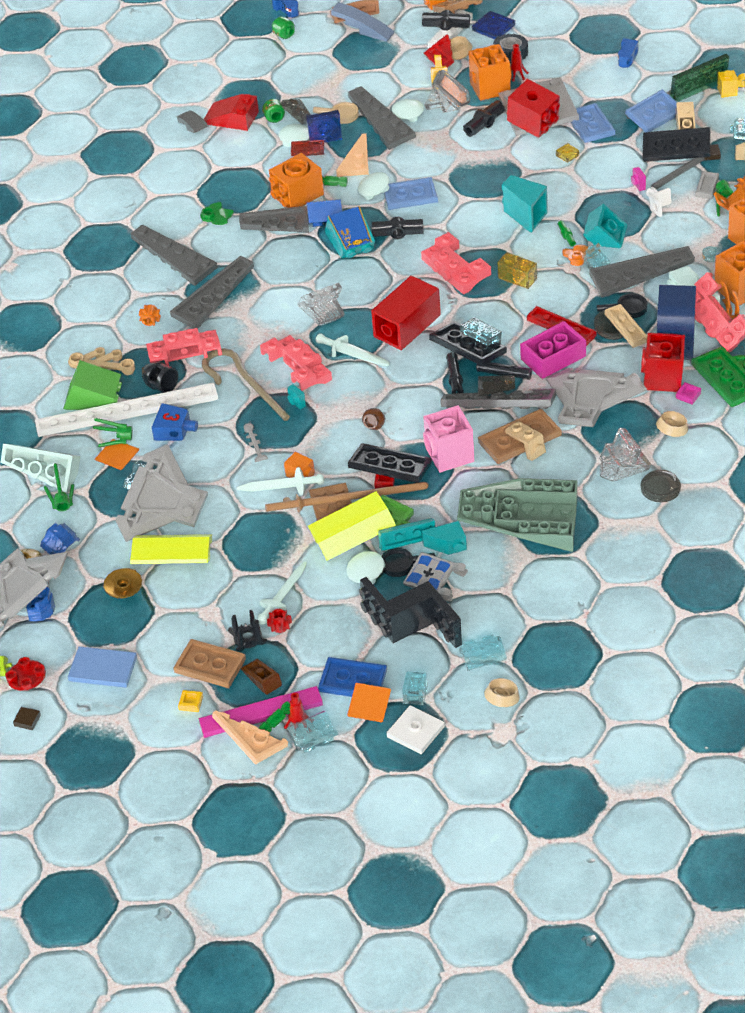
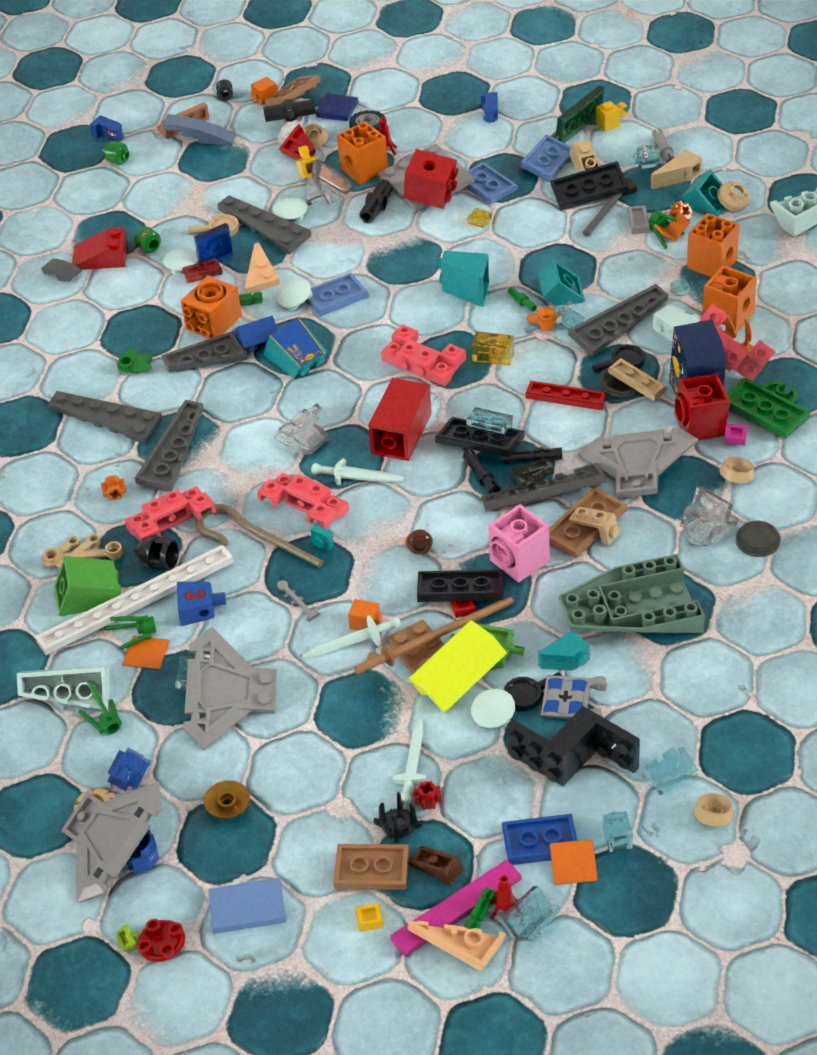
camera: 20 degrees left, 0 degrees up
dark brown tile [13,707,41,730] -> none
neon yellow slope [130,534,212,564] -> none
clear smoke wing [280,99,314,124] -> none
black piece [372,217,424,239] -> none
teal plate [378,518,435,551] -> none
white plate [387,705,445,755] -> none
dark pink brick [520,321,586,379] -> none
dark pink plate [631,167,646,191] -> none
white bracket [646,187,672,217] -> none

